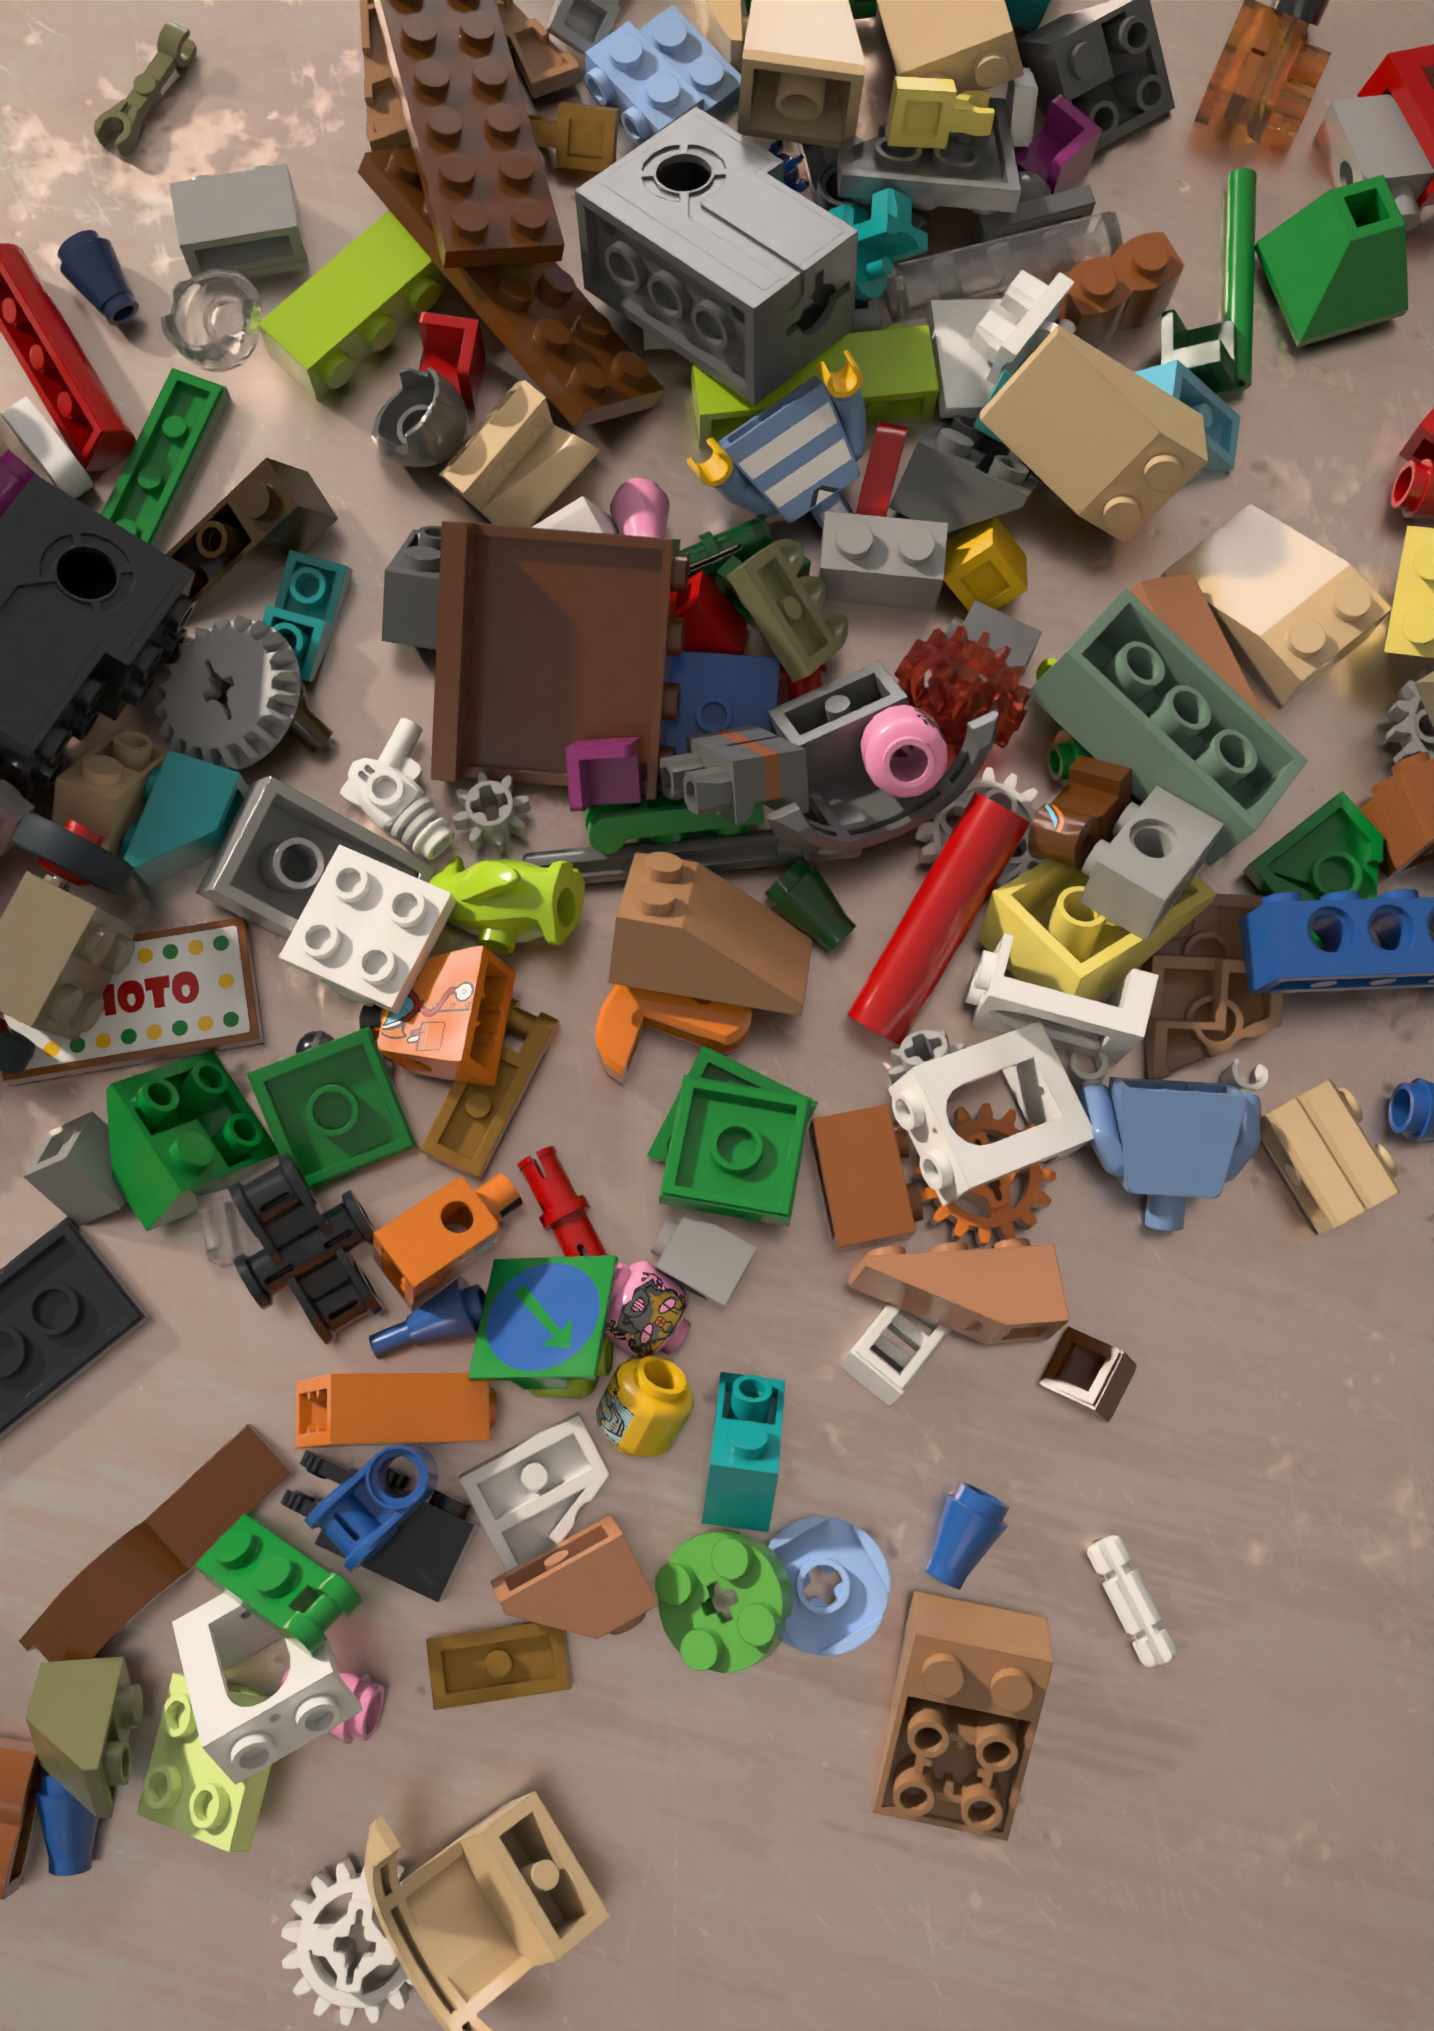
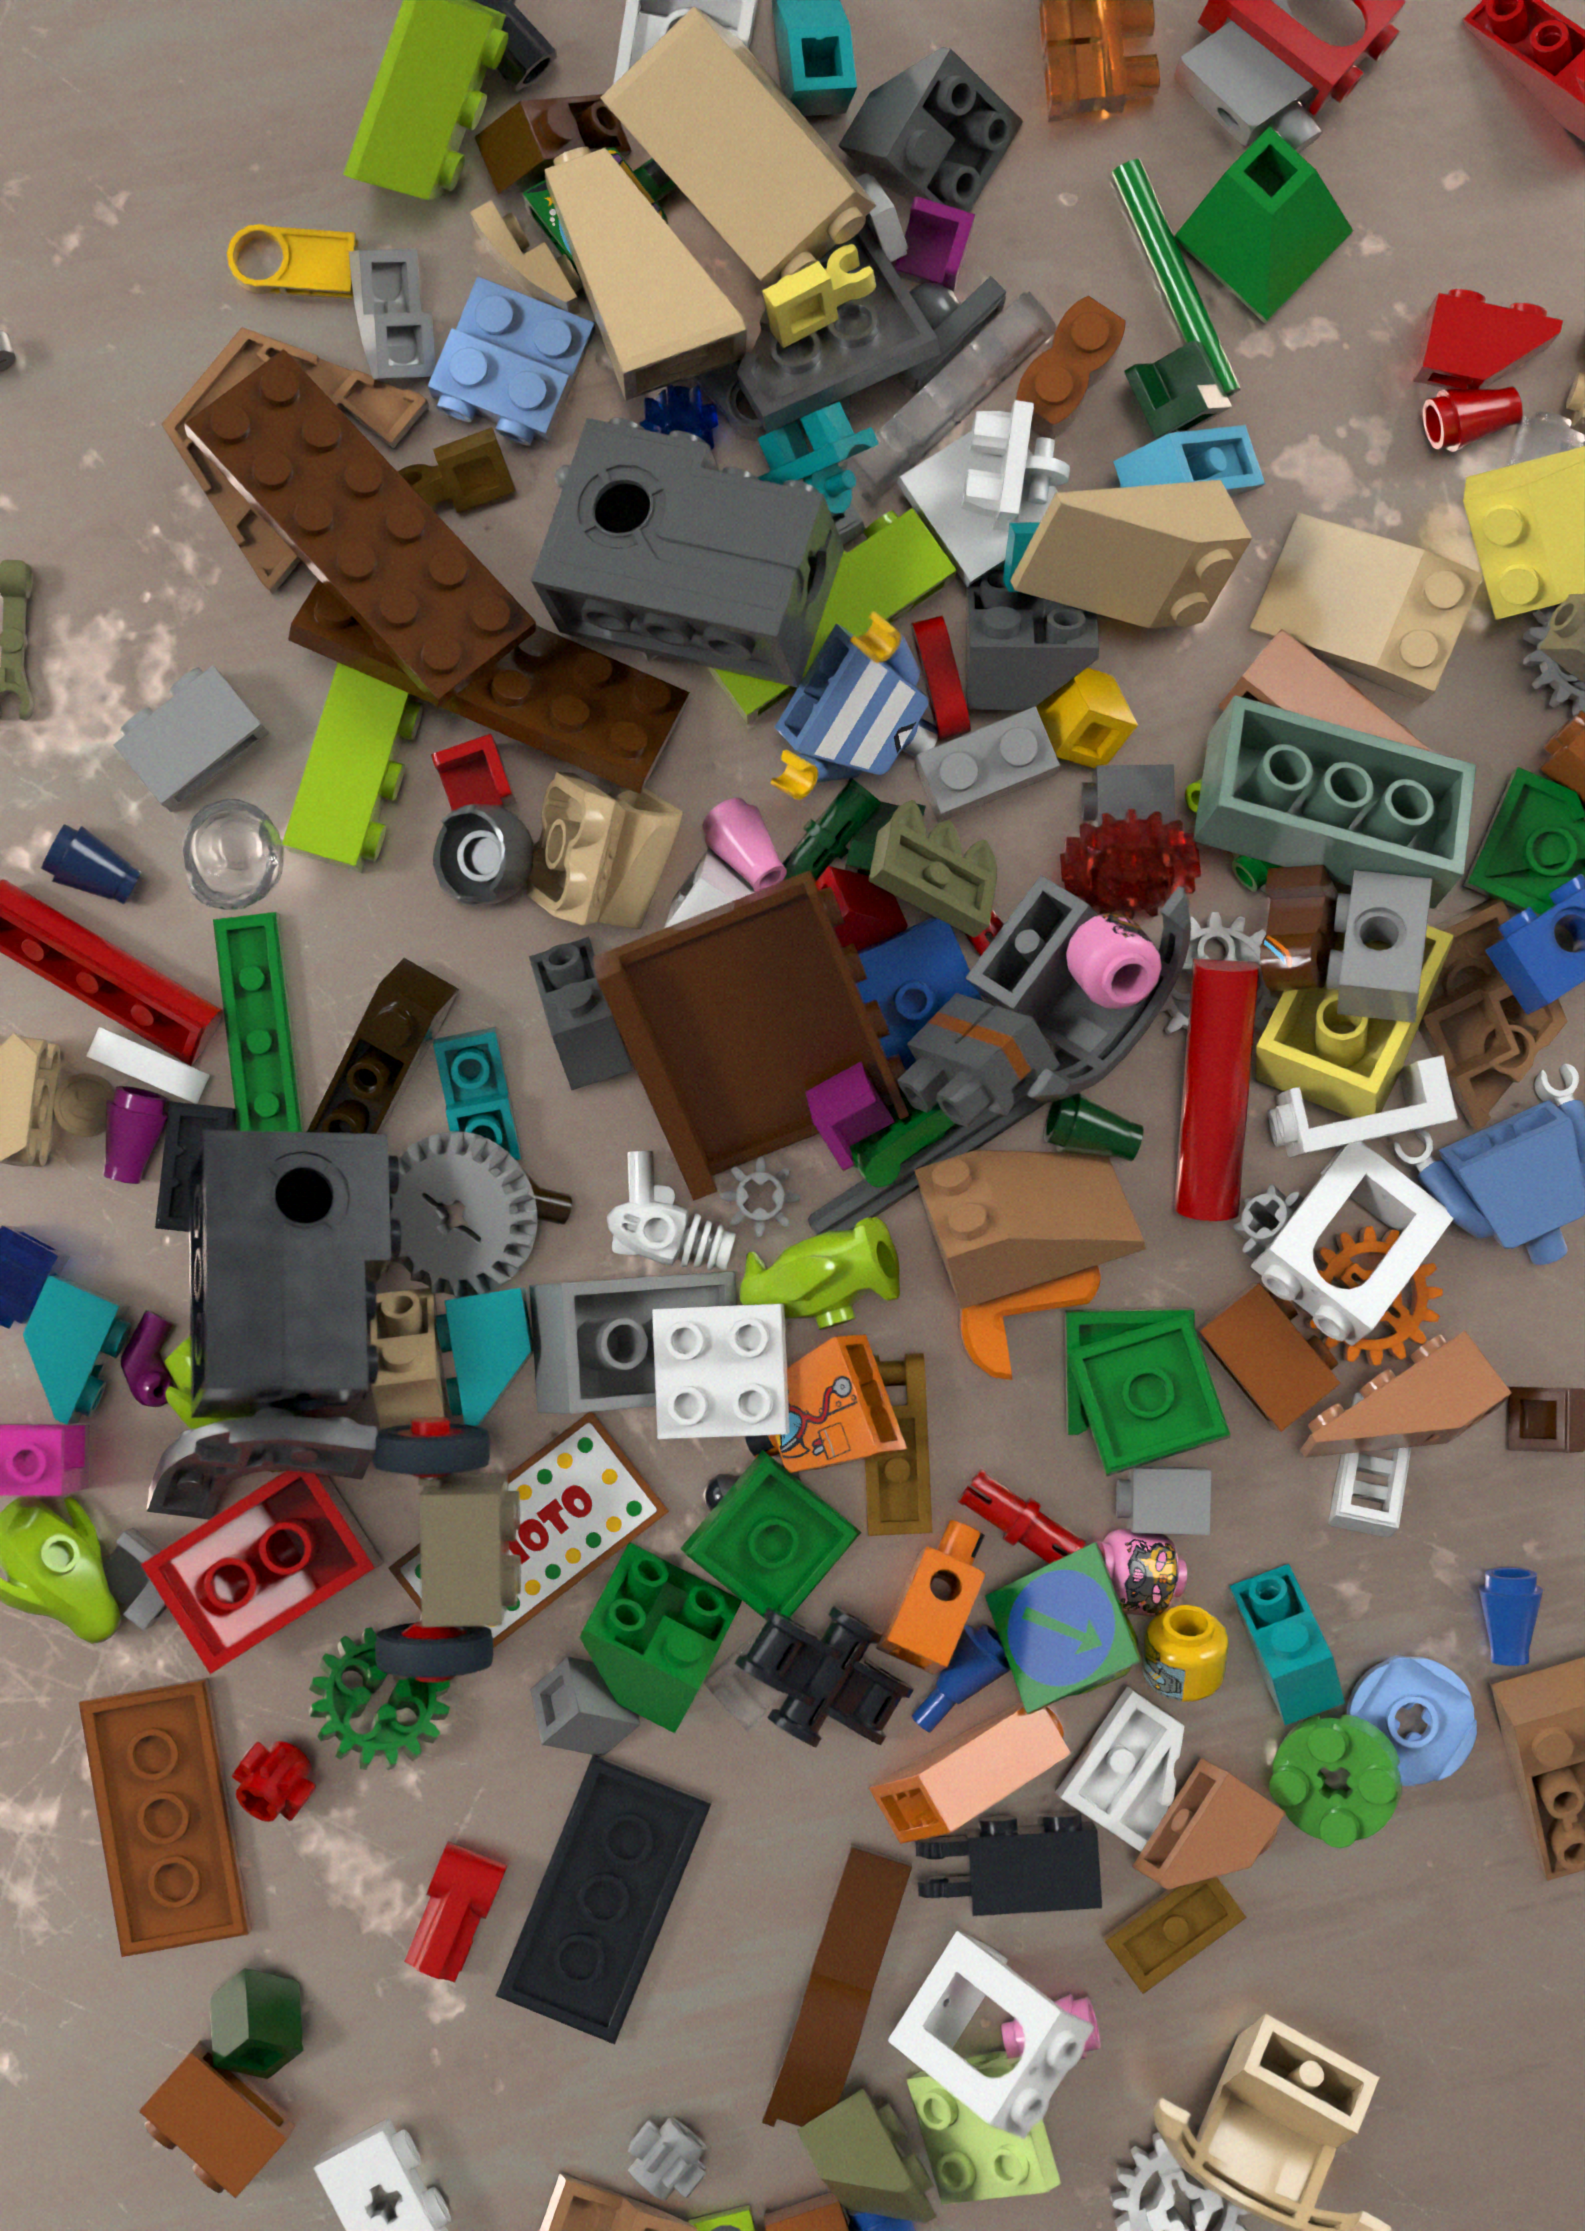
camera: 25 degrees left, 10 degrees up
green plate [195,1514,363,1657] -> none
blue piece [304,1444,439,1573] -> none

